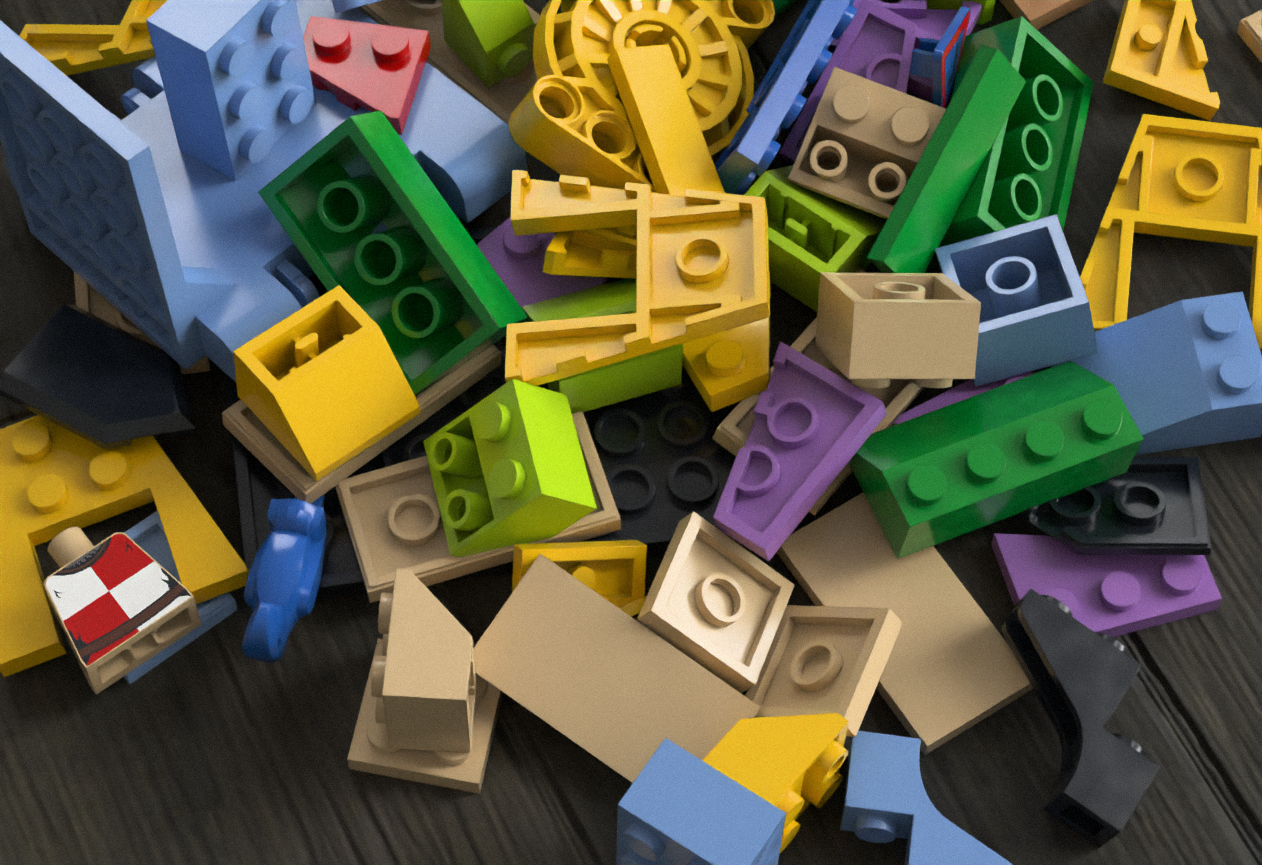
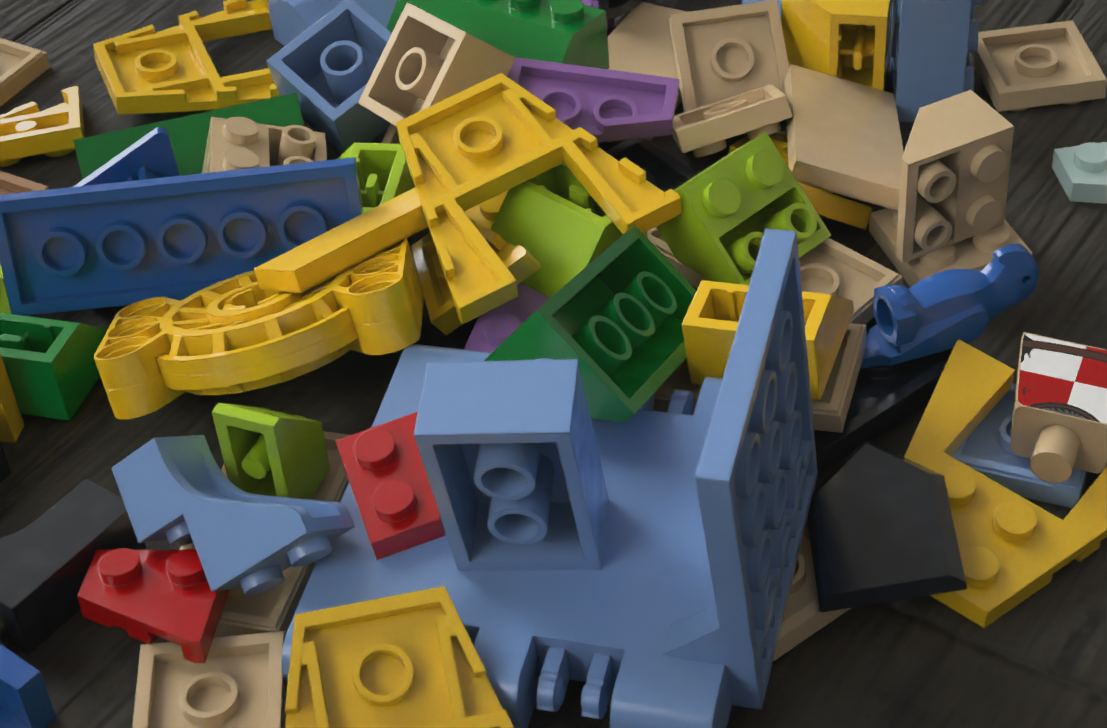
camera: 115 degrees left, 20 degrees down
green tile [867,45,1026,273] -> none

